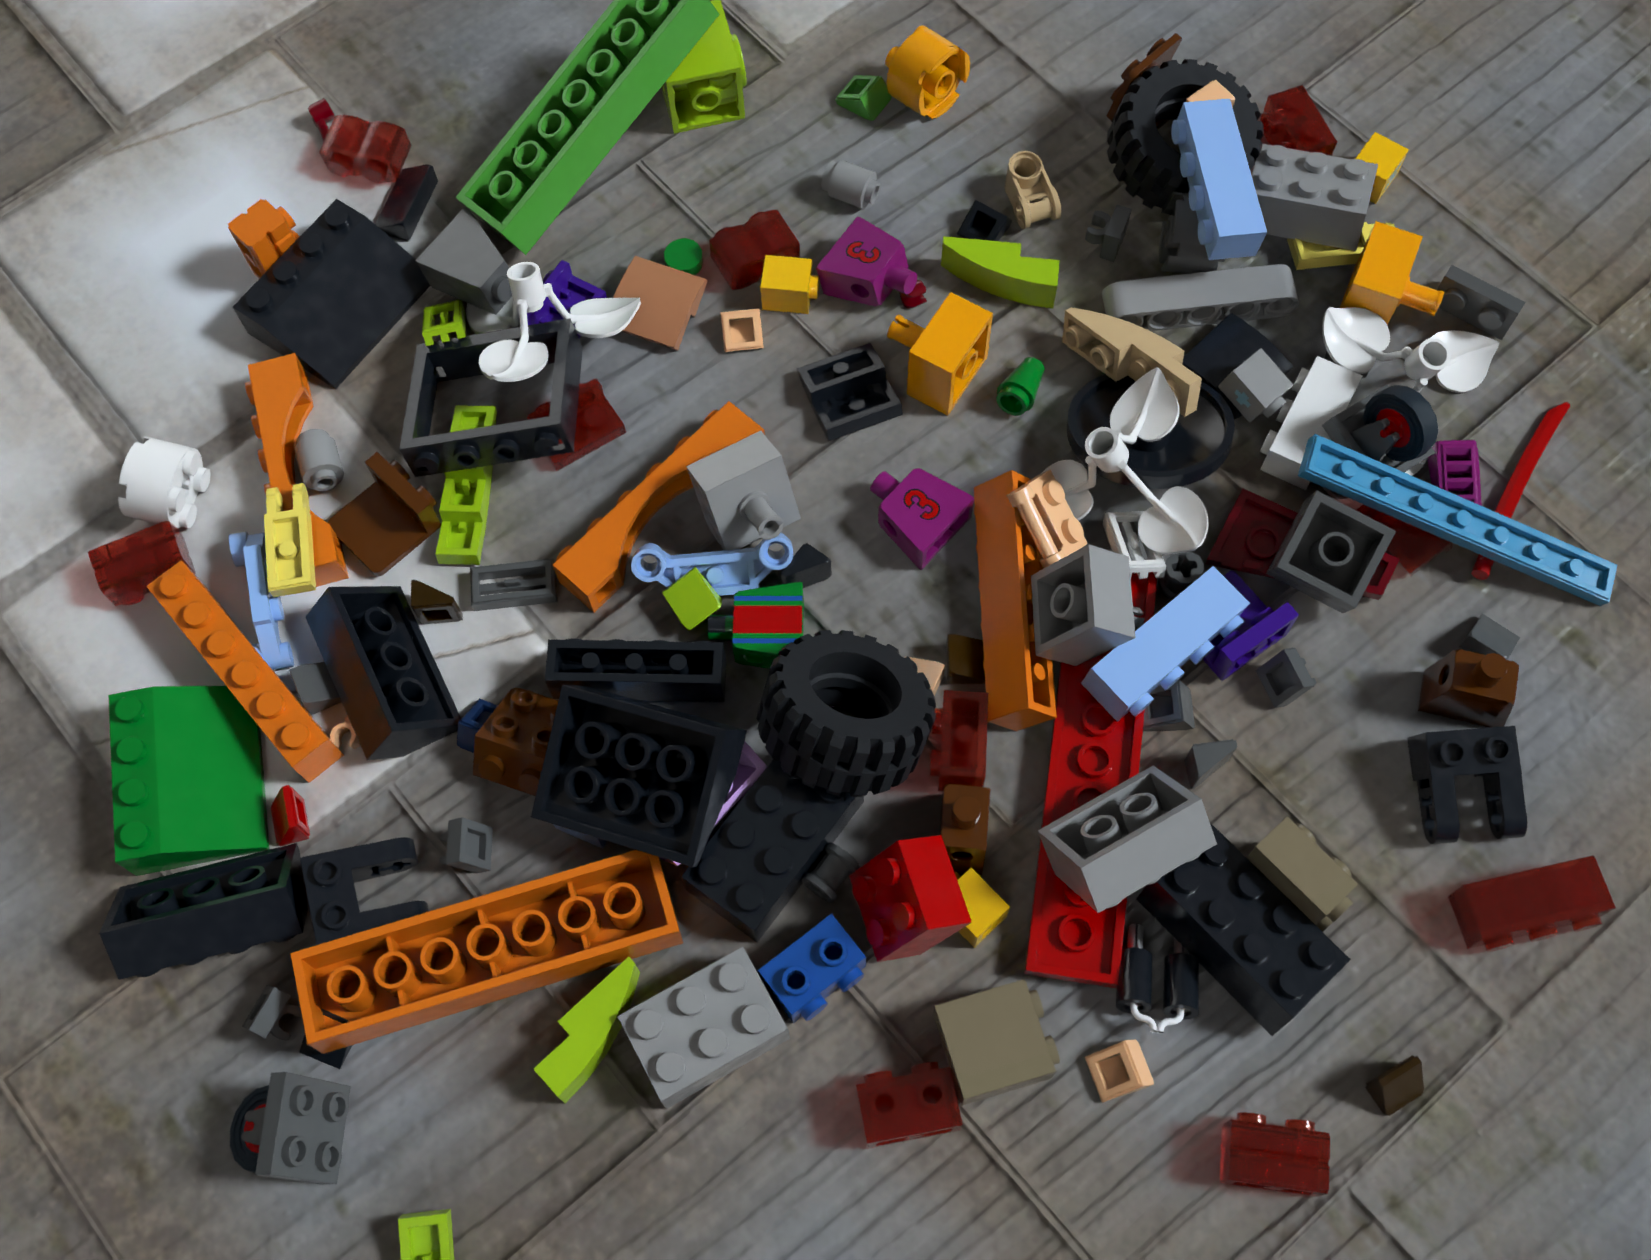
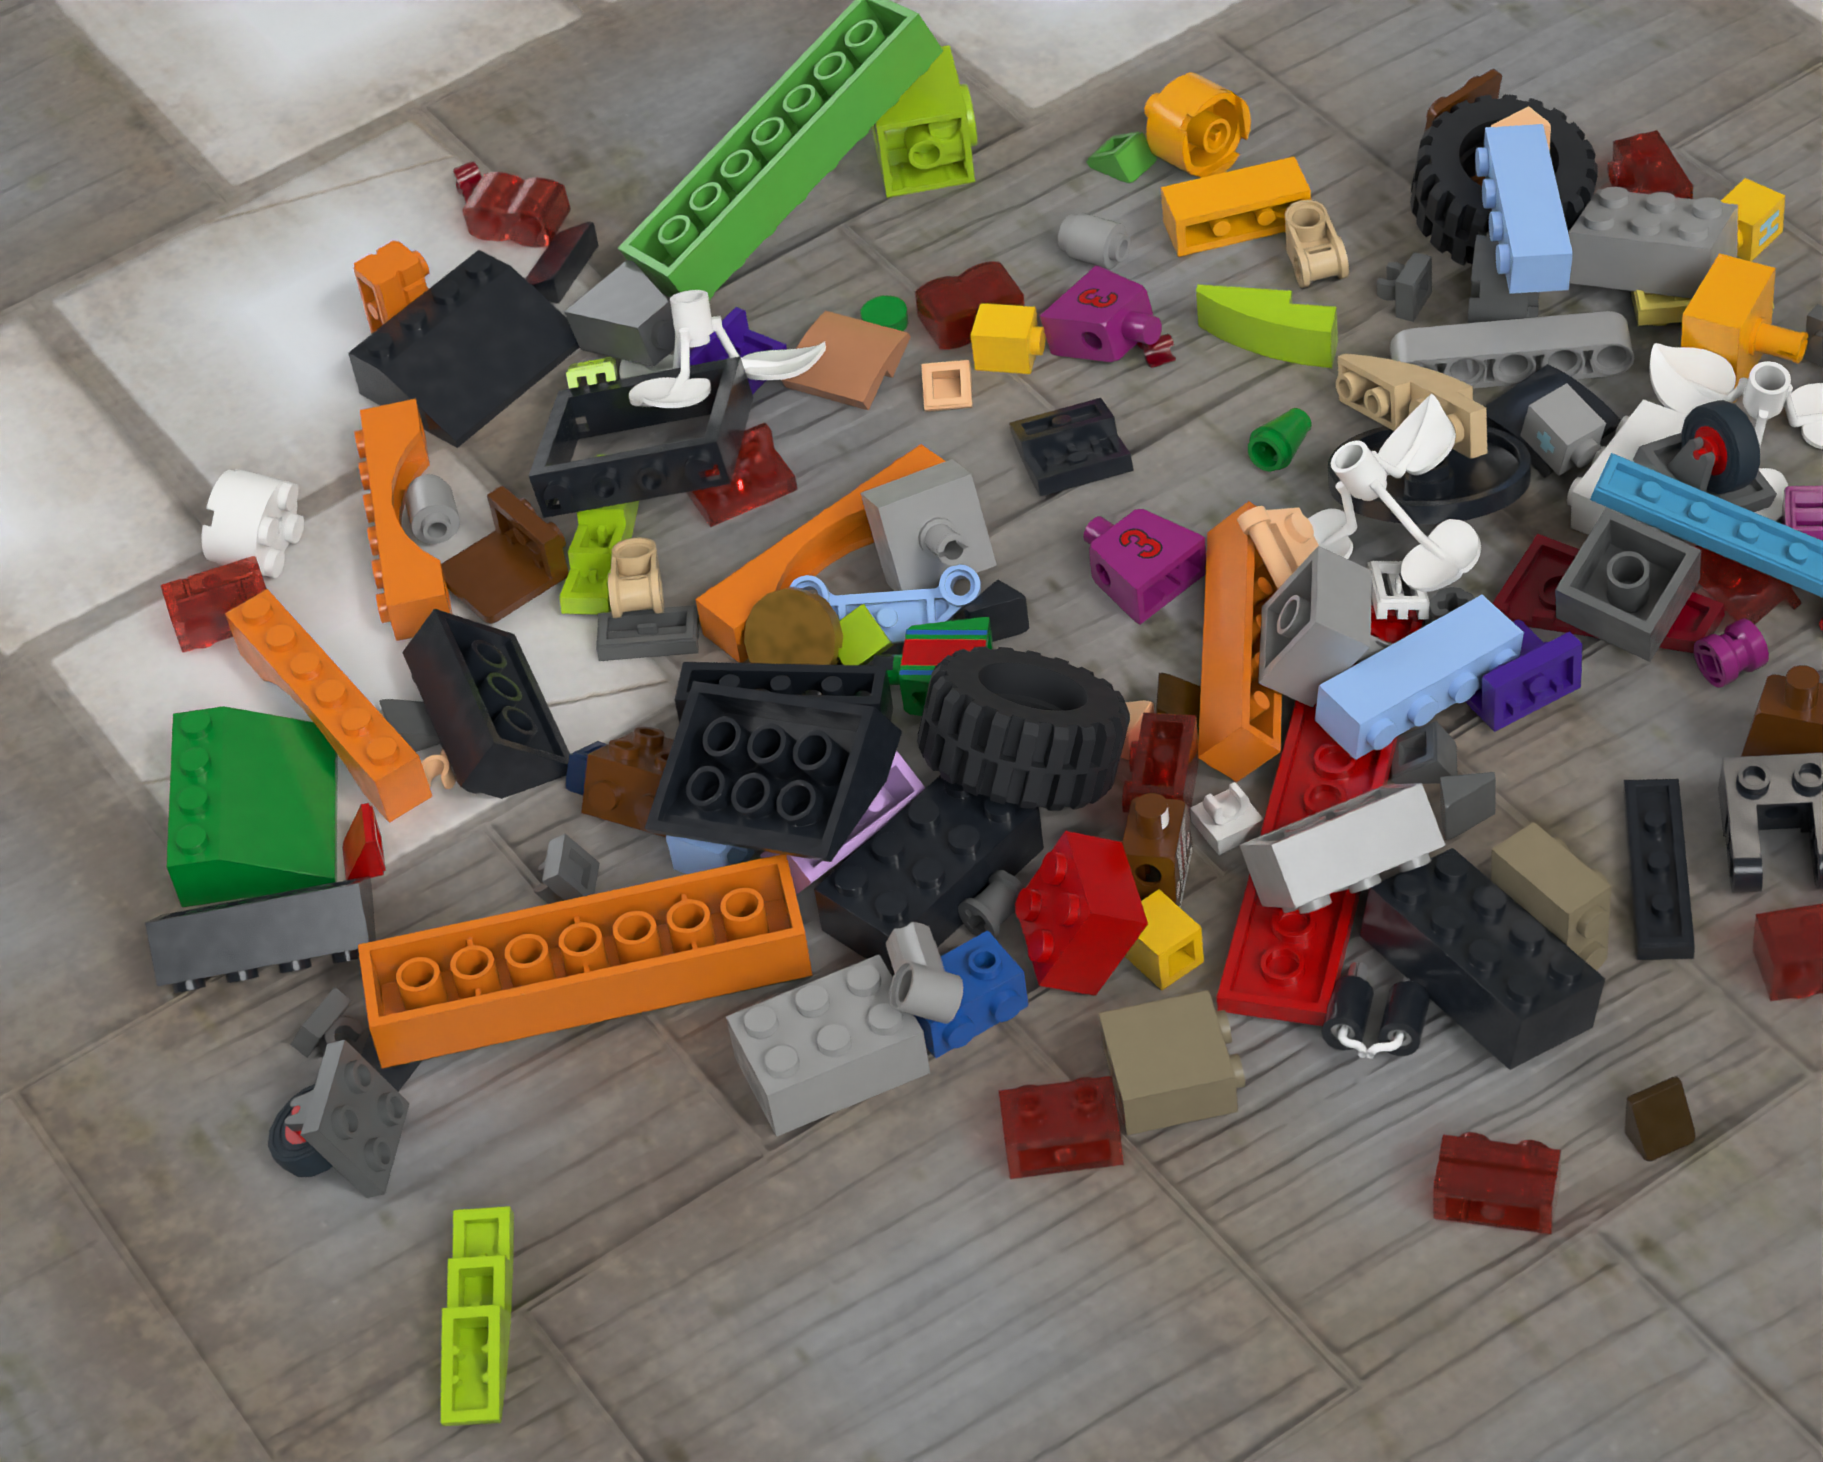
camera: 10 degrees right, 20 degrees down
light blue plate [229,531,294,670] -> none
light yellow hinge [264,483,316,597] -> none
black brick [300,837,429,945] -> none
dark brown slope [411,580,463,624] -> none
lime slope [534,956,640,1104] -> none
light orange brick [887,292,993,416] -> none
black slope [957,200,1012,241] -> none
light nougat slope [1085,1039,1154,1103] -> none
dark grey tile [1255,648,1317,708] -> none
none -> tan piece [608,537,664,618]
none -> pearl gold tile [744,587,843,665]
none -> light grey piece [885,922,963,1024]
none -> light orange brick [1161,156,1311,257]
none -> white tile [1190,782,1264,855]
none -> black tile [1623,779,1695,960]
none -> magenta wheel [1694,618,1769,688]

